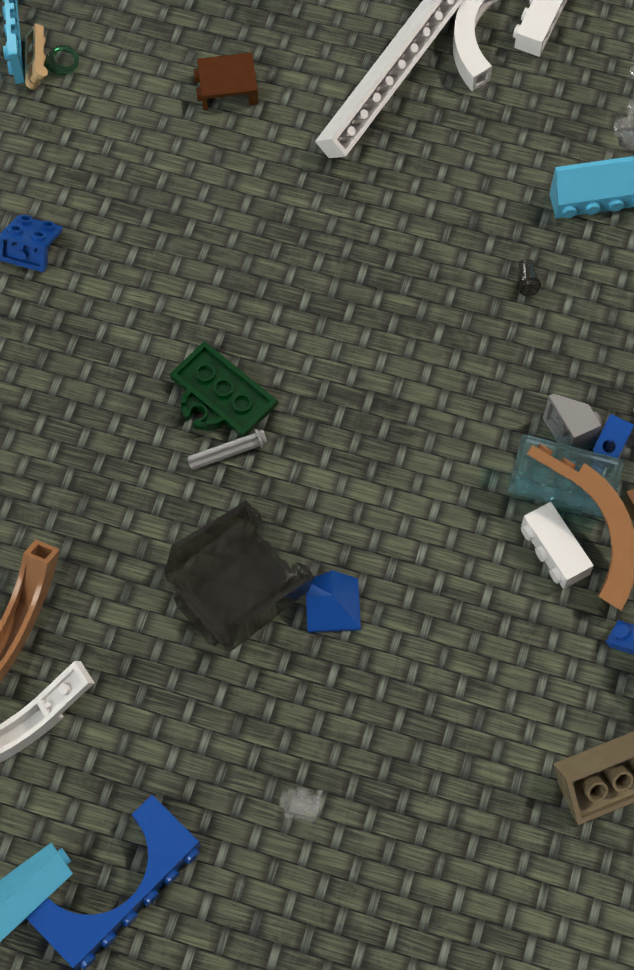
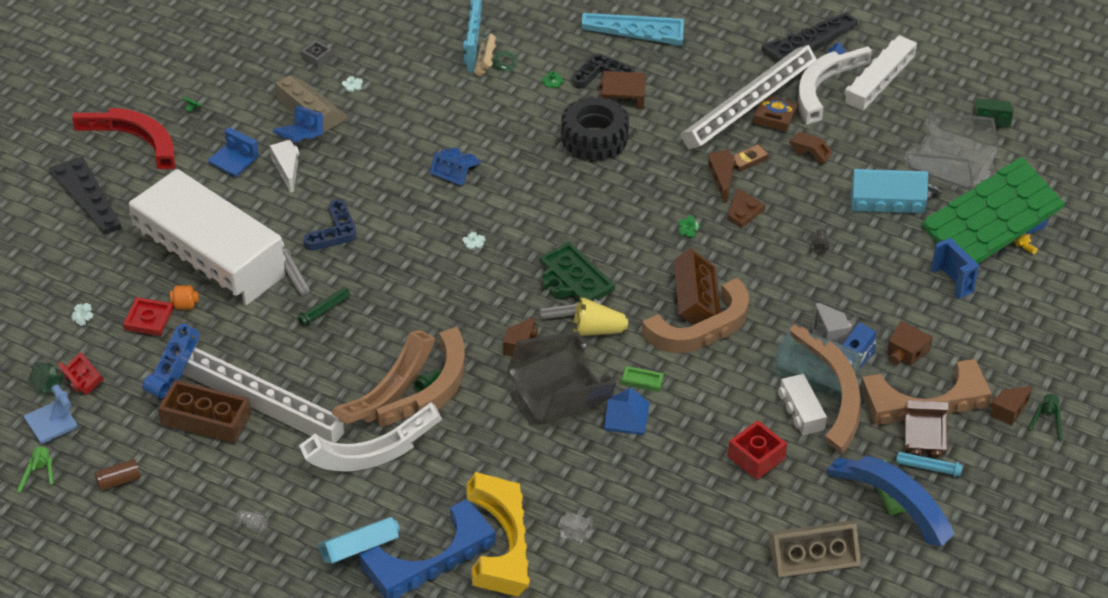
camera: 10 degrees right, 20 degrees down
none -> medium nougat arch [376,326,465,428]
none -> dark green cone [414,369,441,392]
none -> light aqua plant [462,232,485,250]
none -> yellow arch [466,472,530,597]
none -> reddish brown slope [503,318,538,359]
none -> green plant [542,71,564,88]
none -> black tyre [561,96,629,161]
none -> black beam [572,54,635,89]
none -> light yellow cone [573,297,628,336]
none -> bright green tile [621,366,664,392]
none -> medium nougat arch [642,278,749,353]
none -> reddish brown slope [674,248,721,324]
none -> green plant [678,216,700,238]
none -> reddish brown slope [708,149,736,203]
none -> reddish brown wing [727,188,765,229]
none -> red brick [728,420,787,480]
none -> tile [732,144,769,172]
none -> reddish brown container [753,96,799,131]
none -> reddish brown slope [789,132,833,164]

